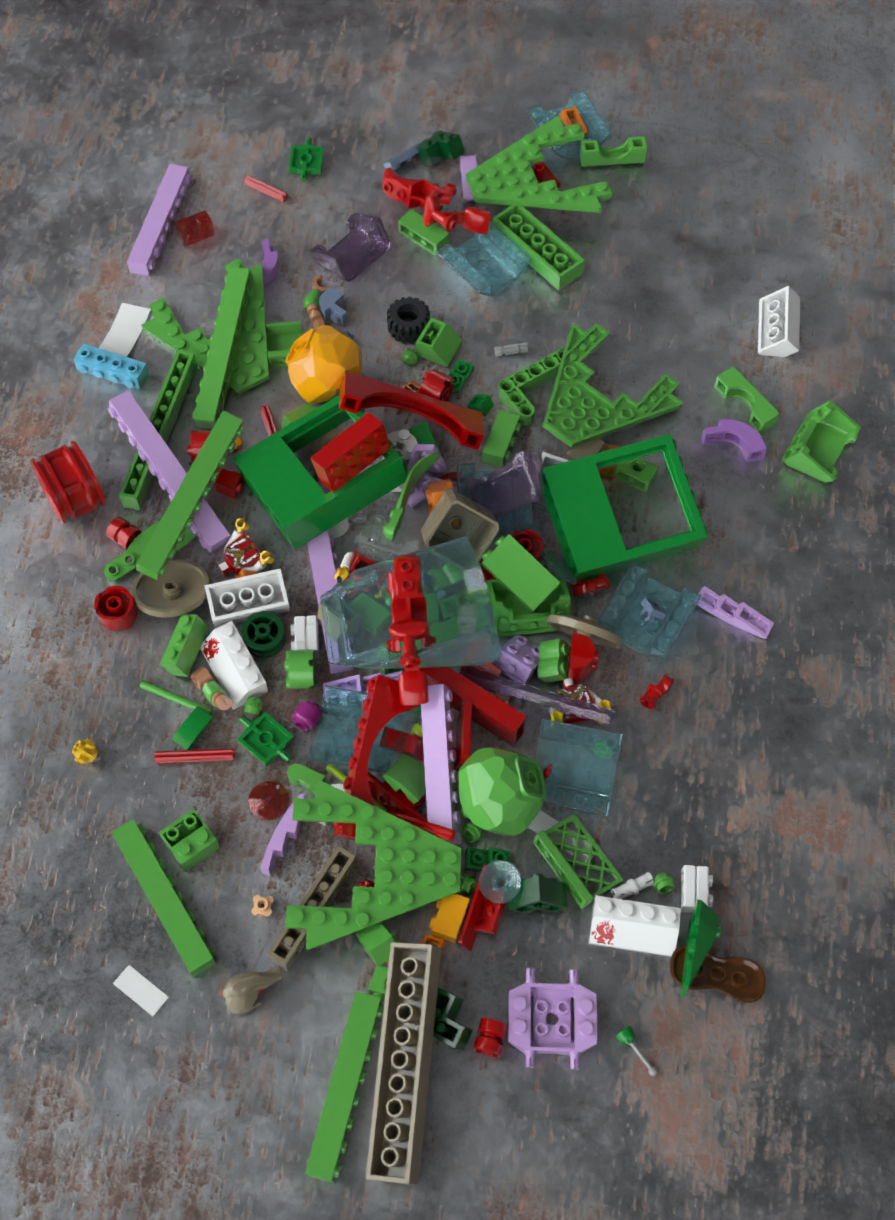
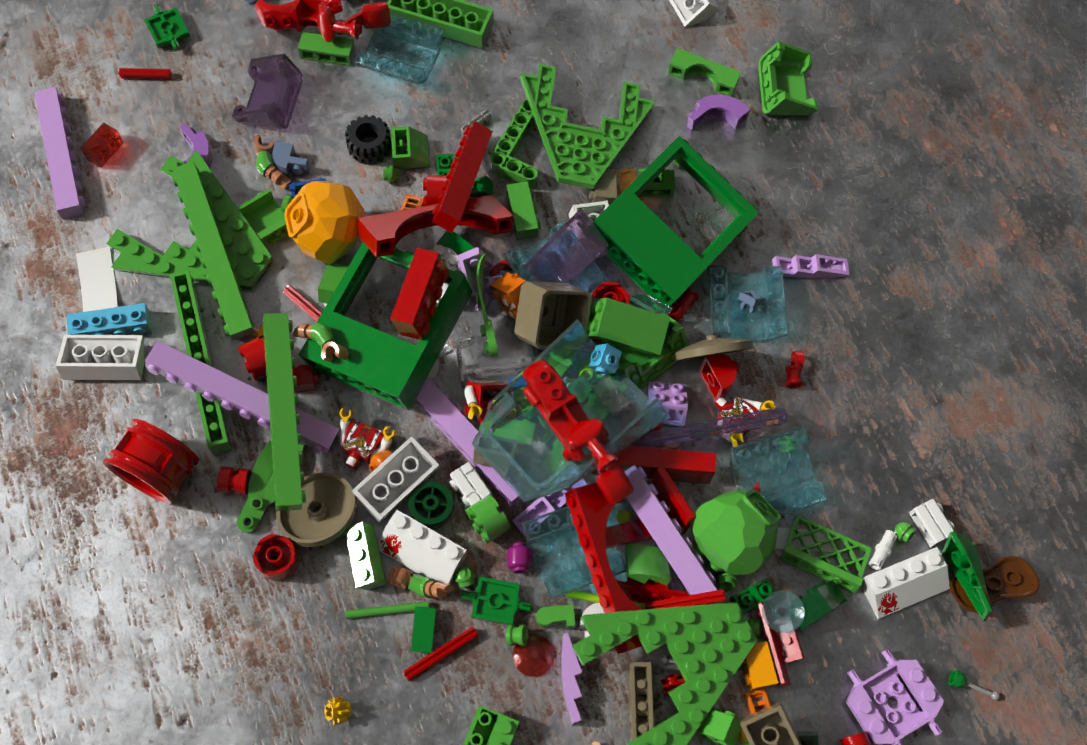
camera: 35 degrees left, 5 degrees up
bright green brick [537,638,570,683] -> none
none -> white slope [56,335,145,380]
none -> nougat piece [293,323,348,362]
none -> red brick [432,120,493,233]
none -> bright green wheel [506,625,528,646]
none -> medium azure brick [589,343,622,376]

